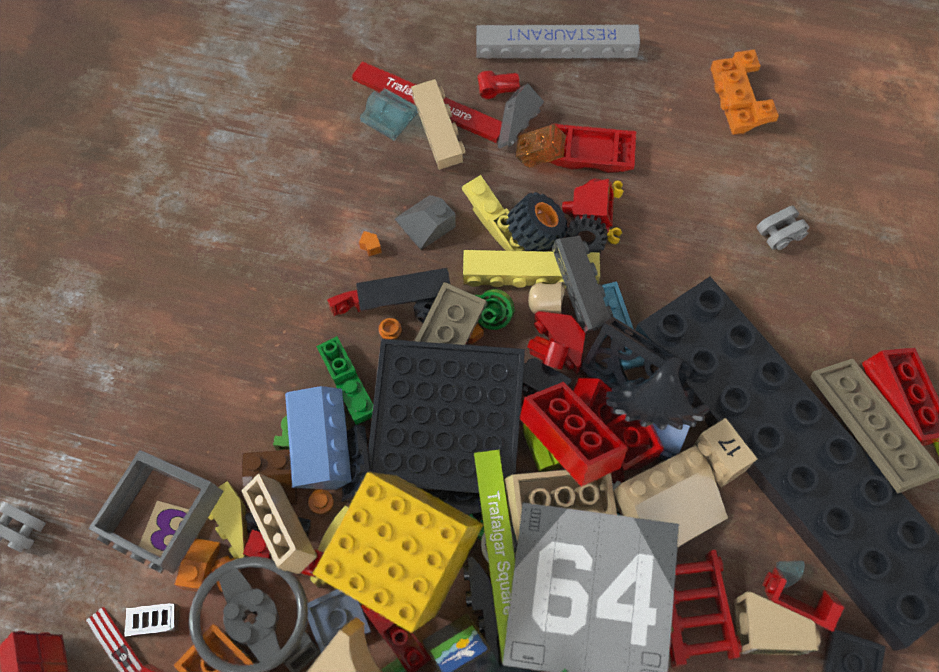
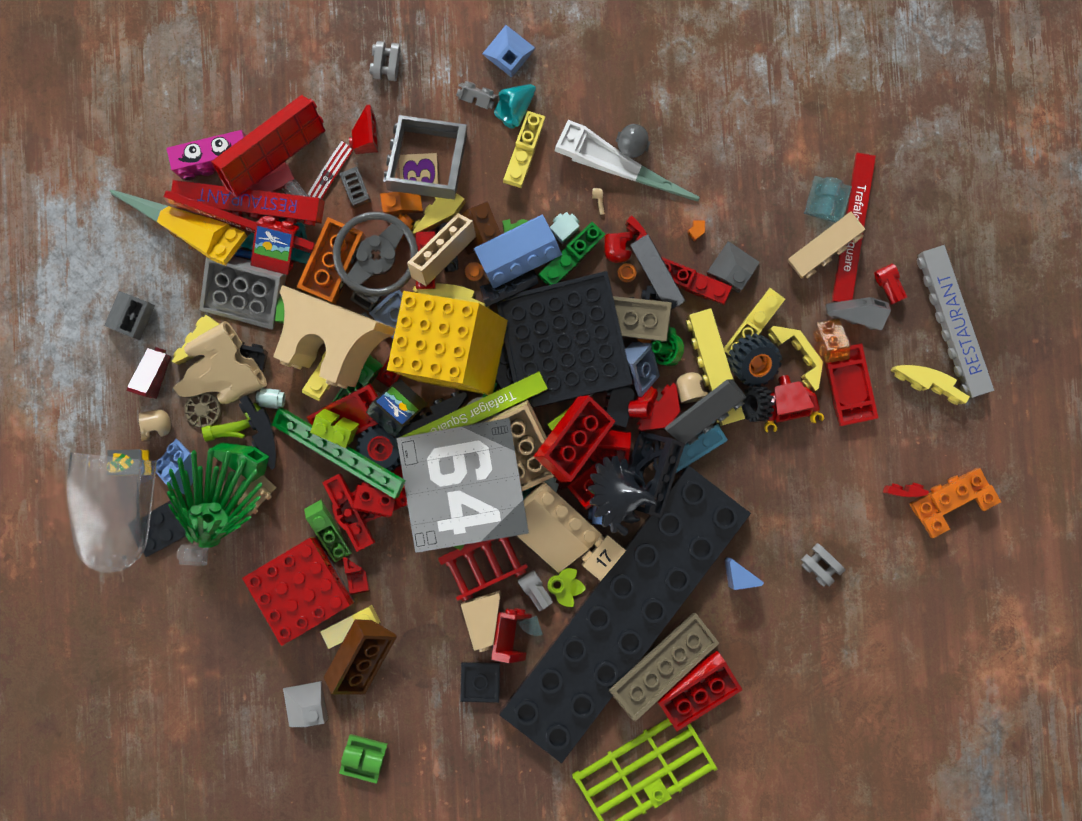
camera: 75 degrees right, 20 degrees up
none -> red slope [349,104,378,154]
none -> light grey hinge [456,81,498,110]
none -> medium blue slope [482,25,535,78]
none -> teal hat [494,84,536,129]
none -> light yellow slope [503,111,545,188]
none -> light grey piece [518,570,553,611]
none -> lime plate [547,568,586,607]
none -> light aqua brick [550,212,580,245]
none -> white plate [555,120,700,201]
none -> tan hand [592,188,605,215]
none -> red helmet [604,232,633,263]
none -> dark grey cap [615,124,650,158]
none -> sand blue slope [625,342,660,397]
none -> red slope [661,257,732,305]
none -> medium blue slope [724,557,764,590]
none -> light yellow slope [767,326,823,392]
none -> red slope [883,482,929,497]
none -> light yellow slope [891,365,970,405]

